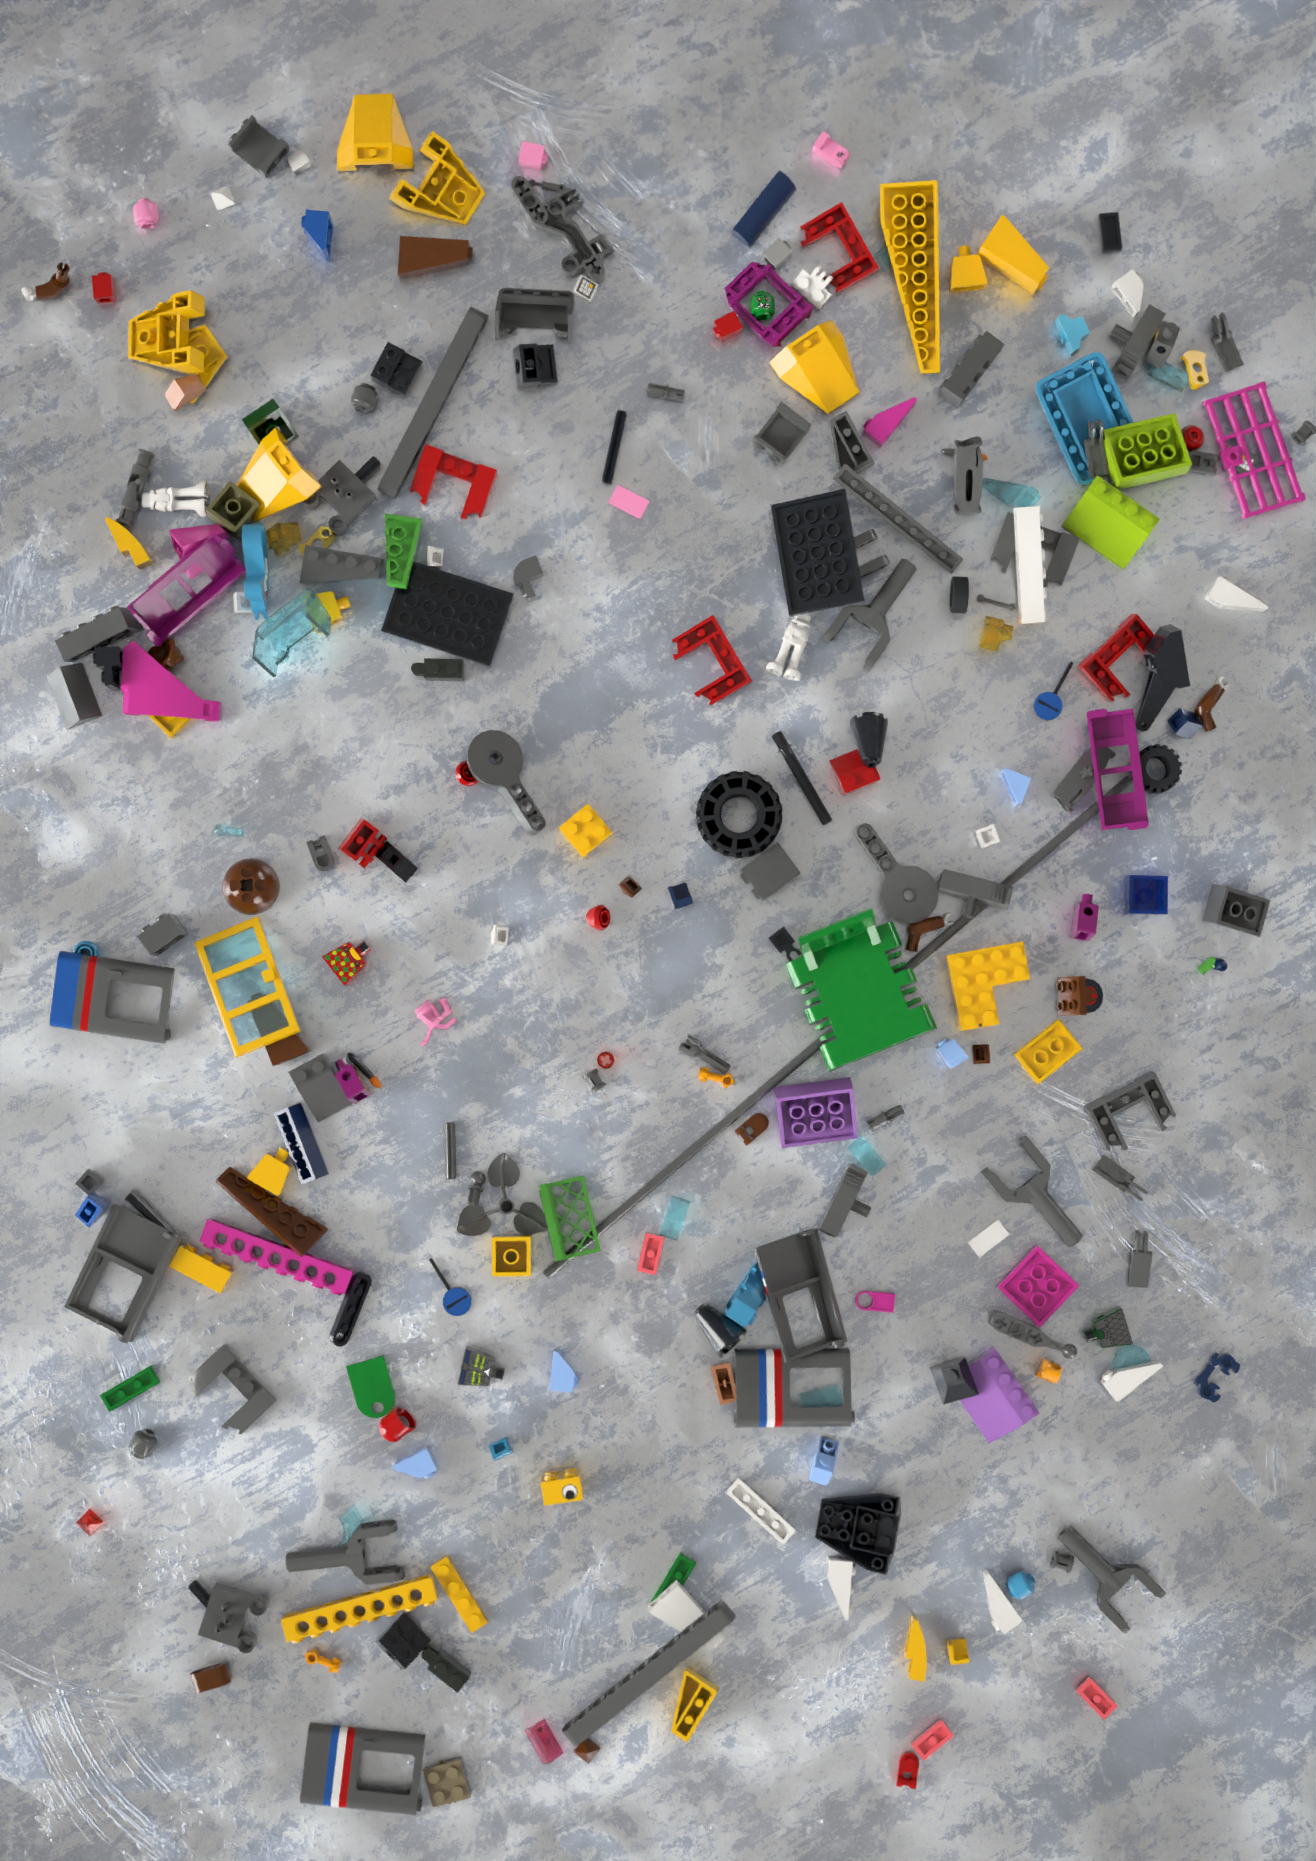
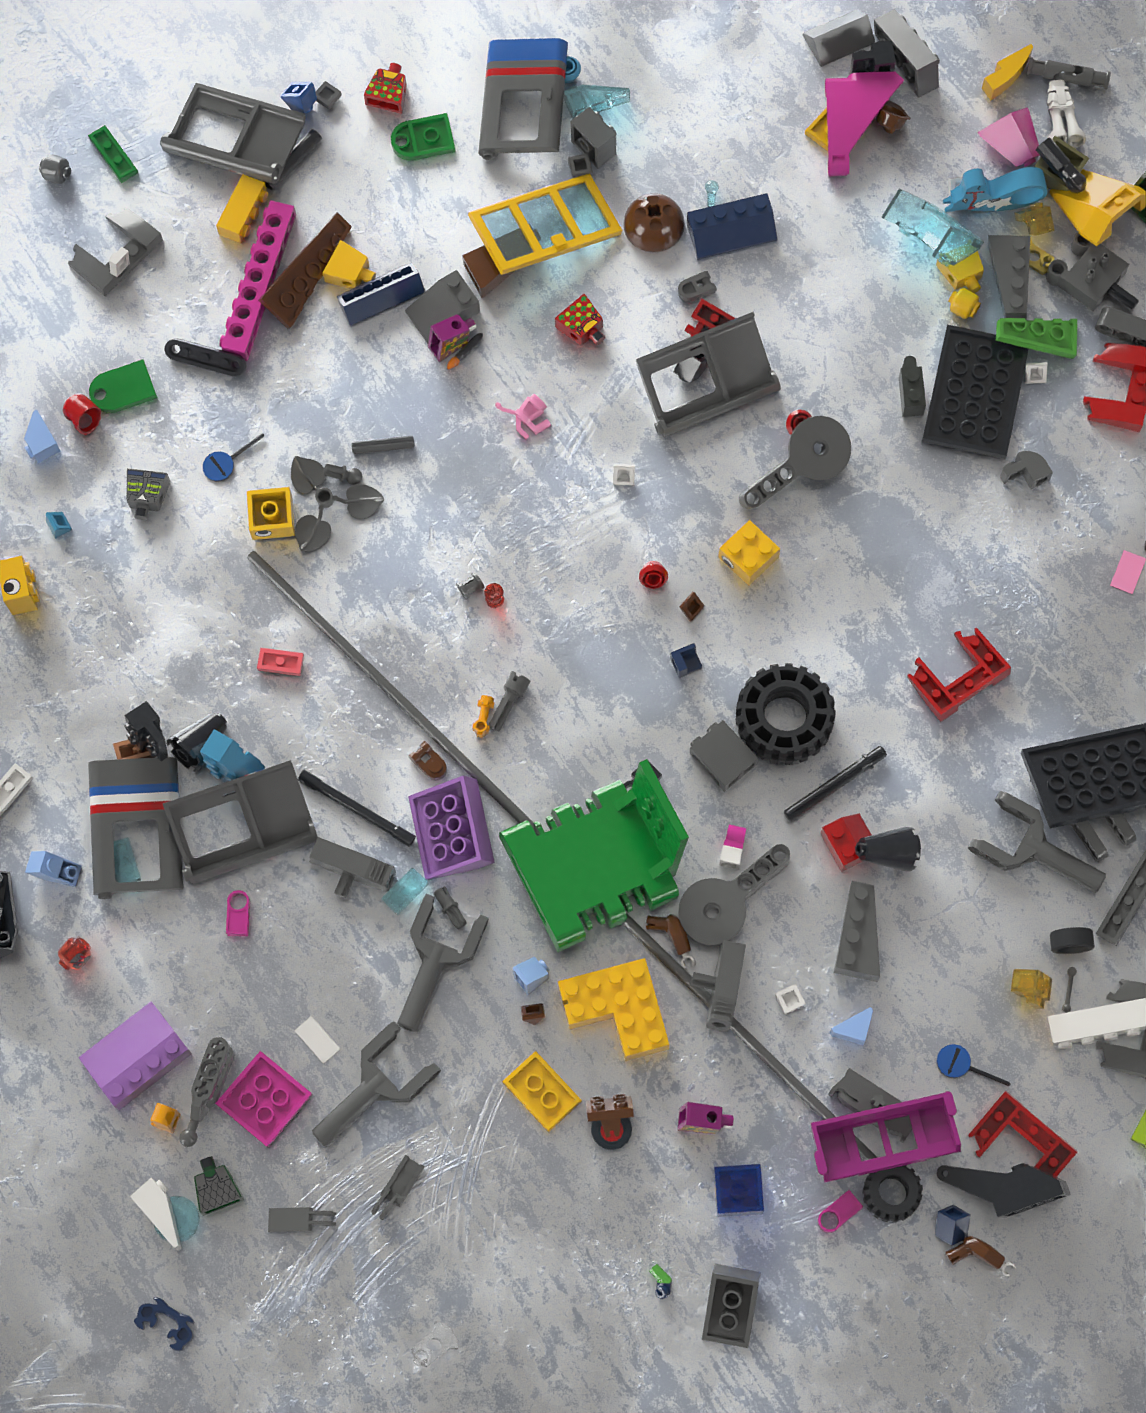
camera: 95 degrees right, 15 degrees down
magenta piece [127,533,246,647] -> none
bright green fence [538,1175,601,1262] -> none
light blue slope [550,1349,578,1392] -> none
clear light blue slope [659,1195,690,1241] -> none
white piece [766,614,811,681] -> none
black slope [930,1358,979,1405] -> none
dark grey wedge [1084,1071,1176,1151] -> none
white slope [1204,576,1269,612] -> none
none -> clear red head [58,936,91,970]
none -> white plate [109,247,130,277]
none -> black brick [124,701,168,761]
none -> black piece [298,769,416,847]
none -> red torso [364,63,407,114]
none -> green tile [391,113,456,161]
none -> dark grey piece [397,893,489,1032]
none -> clear light blue slope [564,84,630,119]
none -> dark grey slope [568,153,593,177]
none -> dark grey piece [636,311,781,437]
none -> dark blue slope [687,193,777,260]
none -> leg [719,824,746,870]
none -> dark pink piece [818,1190,863,1233]
none -> dark grey wedge [833,881,880,982]
none -> yellow head [948,288,981,319]
none -> black piece [1036,137,1087,193]

